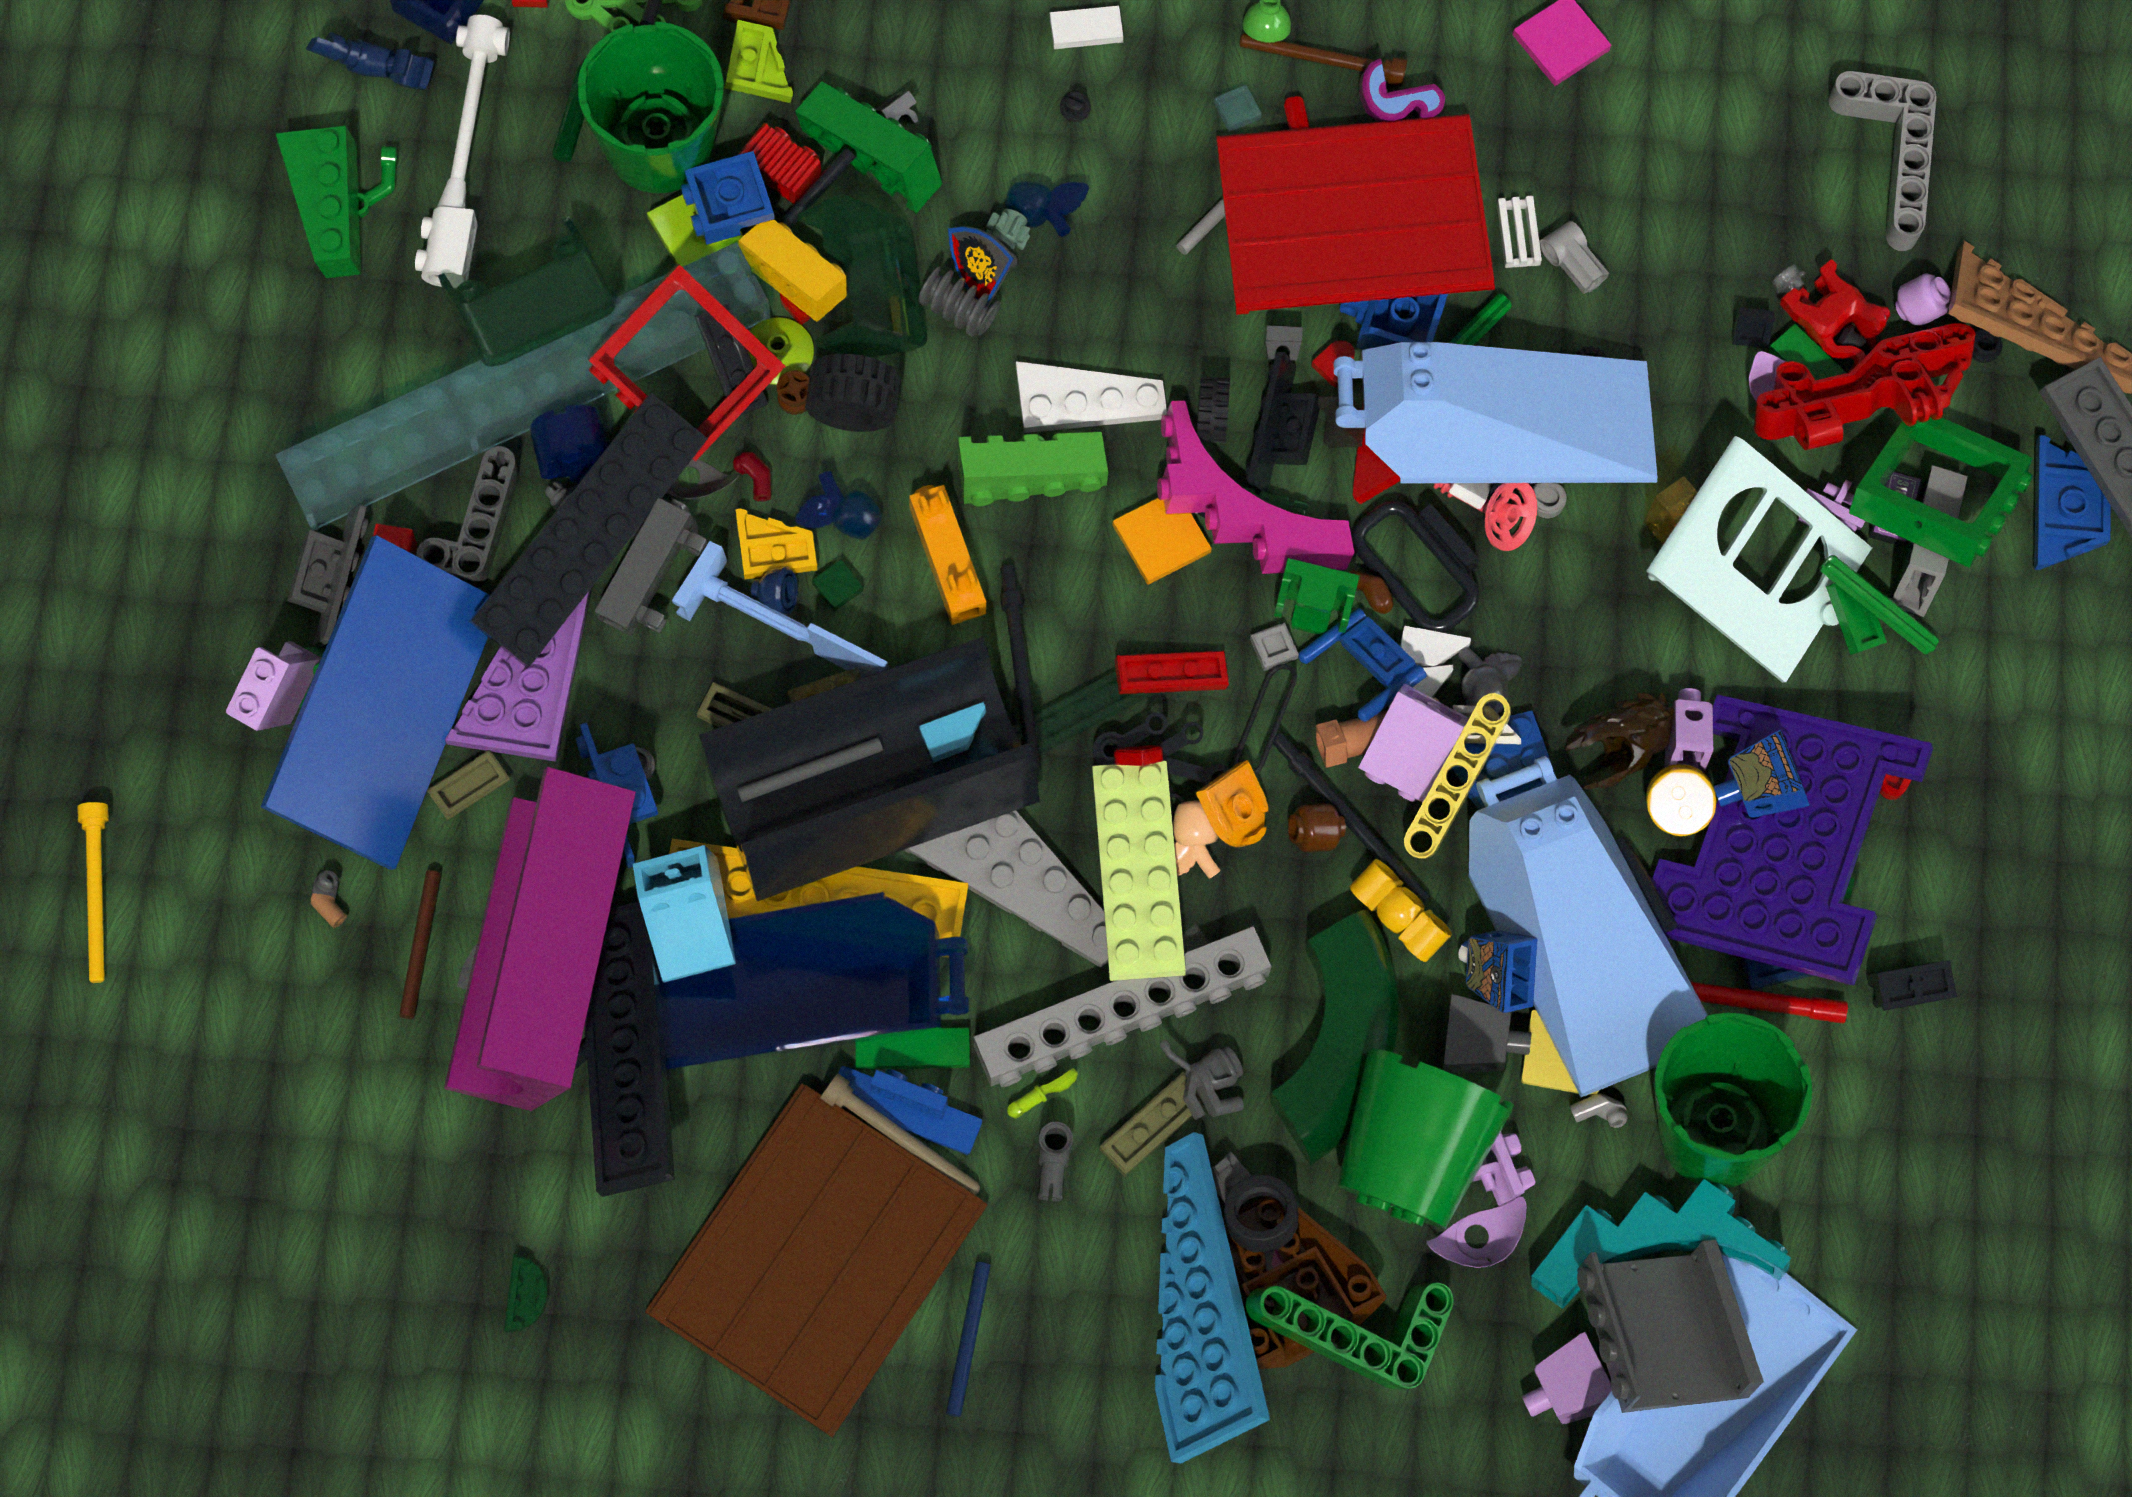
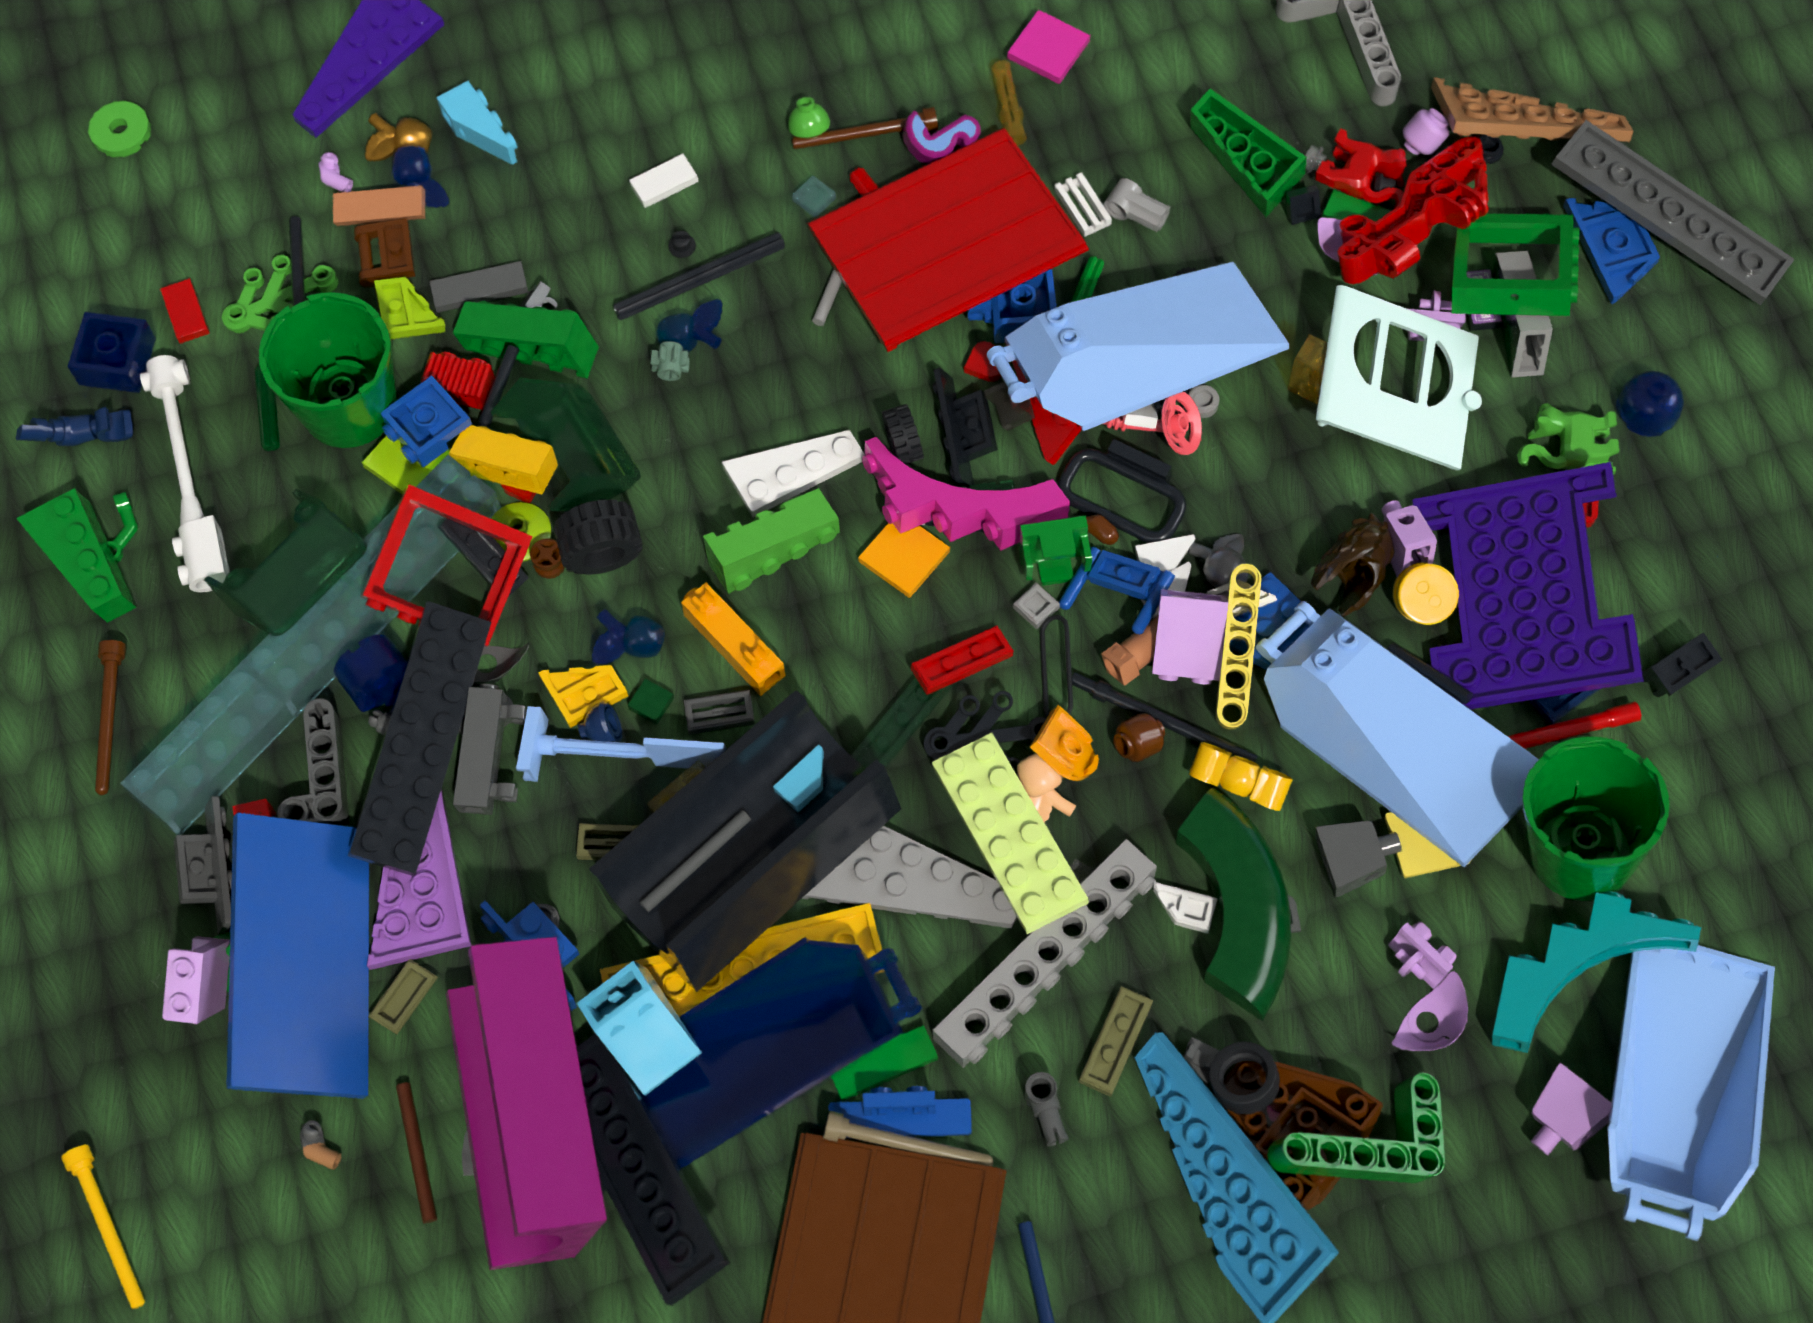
camera: 15 degrees left, 5 degrees down
dark red arm [733,451,771,502] -> none
dark grey piece [919,266,1001,337] -> none
shield [948,226,1017,307] -> none
black bar [1000,565,1042,772] -> none
lime piece [1007,1068,1078,1119] -> none
red tile [1114,745,1163,766] -> none
dark grey piece [1160,1040,1244,1120] -> none
dark grey tile [1264,326,1303,361] -> none
green cone [1337,1048,1514,1229] -> none
blue torso [1459,931,1538,1013] -> none
light grey arm [1569,1093,1628,1128] -> none
dark grey panel [1577,1240,1764,1413] -> none
torso [1713,730,1809,818] -> none
green axle [1820,555,1939,654] -> none
green tile [1826,574,1887,655] -> none
none -> reddish brown piece [95,640,126,795]
none -> dark grey tile [430,261,528,313]
none -> black axle [613,232,785,320]
none -> dark grey tile [684,690,755,735]
none -> clear yellow pin [992,61,1027,146]
none -> white tile [1153,882,1217,933]
none -> green wedge [1190,88,1307,217]
none -> bright green animal [1517,403,1619,474]
none -> clear blue cylinder [1616,371,1684,437]

